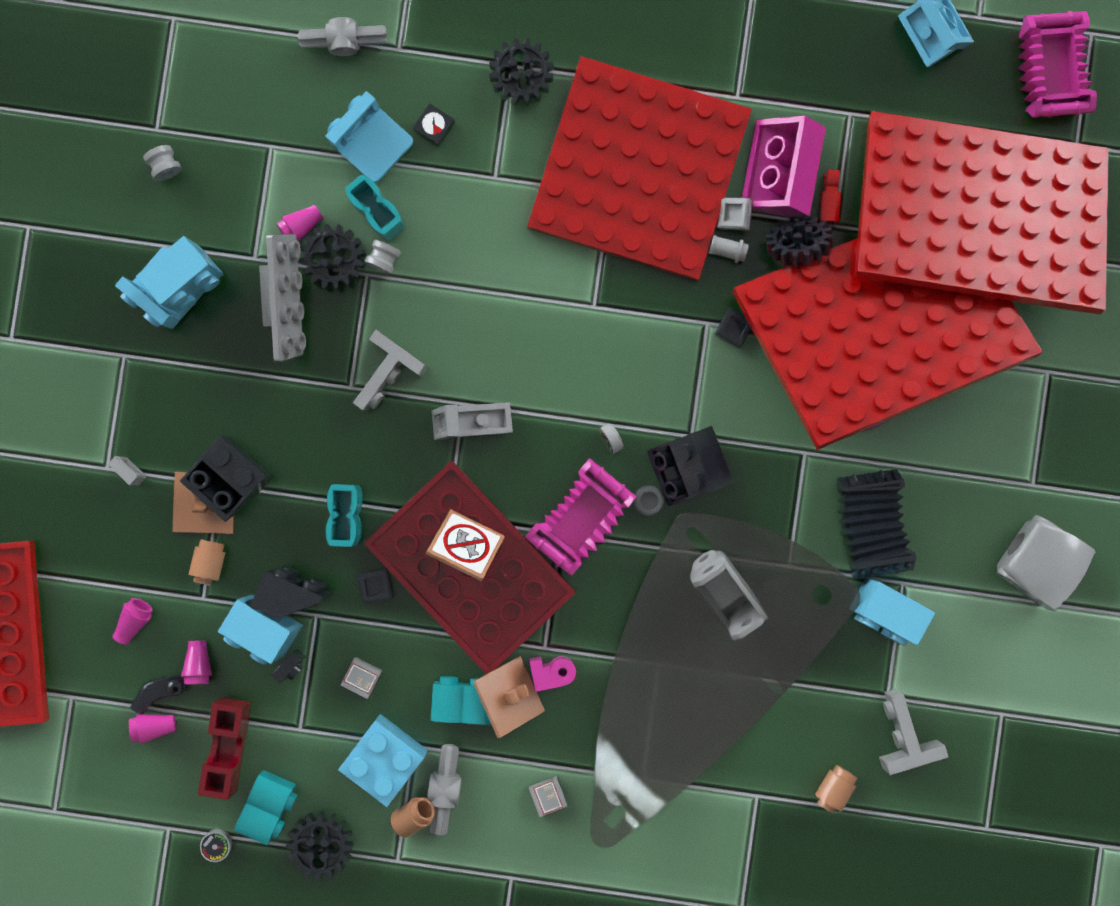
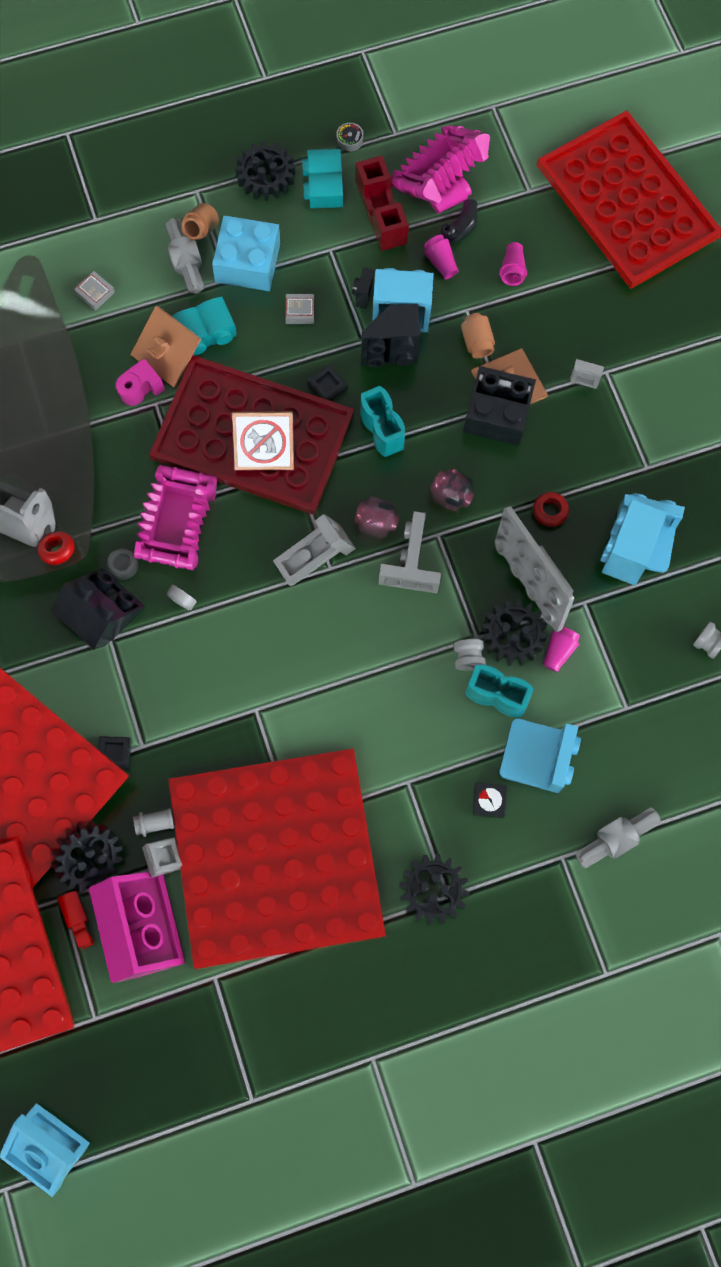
camera: 145 degrees right, 15 degrees down
none -> red piece [38,531,75,565]
none -> clear pink head [354,496,399,539]
none -> dark pink piece [391,125,490,204]
none -> clear pink head [429,468,475,512]
none -> red piece [533,492,569,527]

